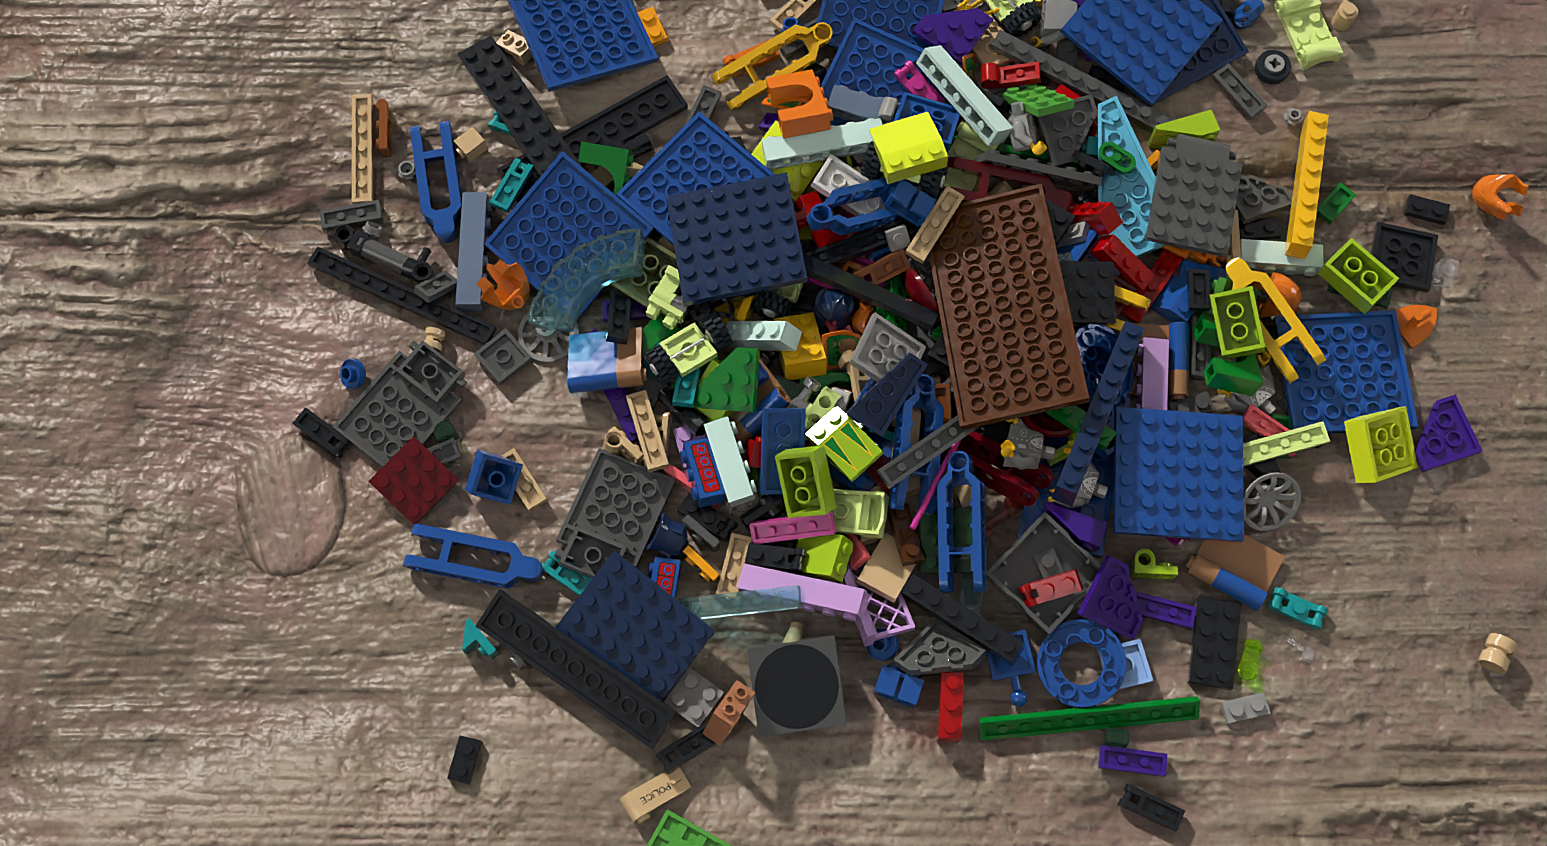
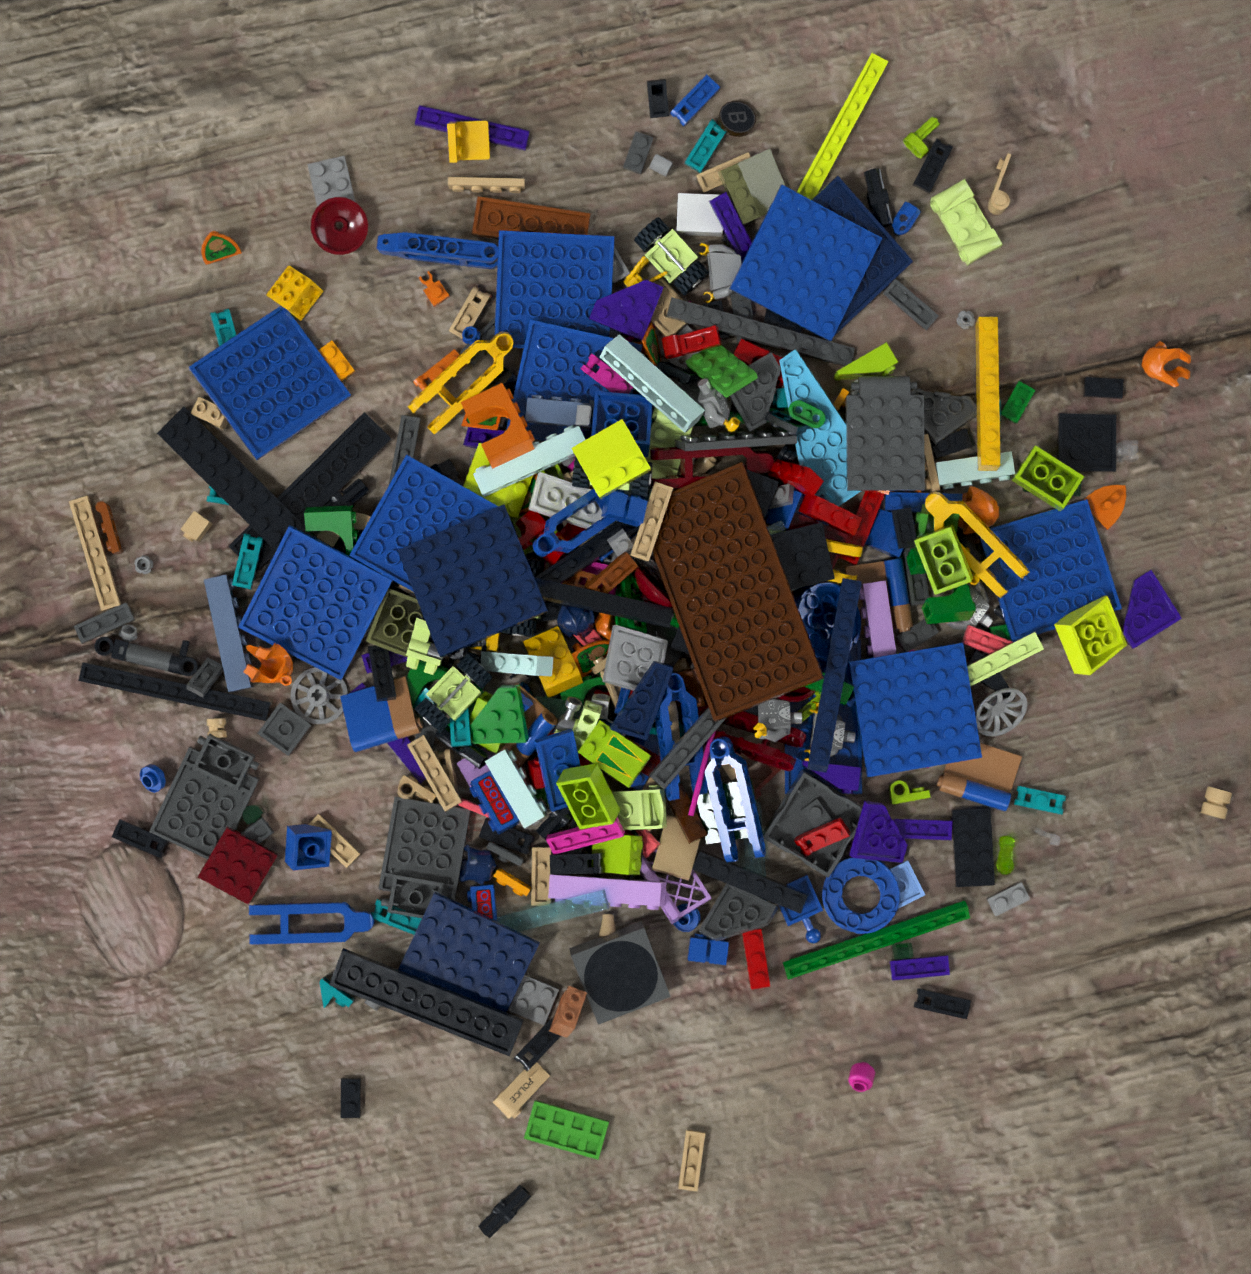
camera: 15 degrees left, 15 degrees up
blue piece [410,121,462,243] -> none
clear light blue brick [527,229,644,332] -> none
black wheel [1255,50,1291,84] -> none

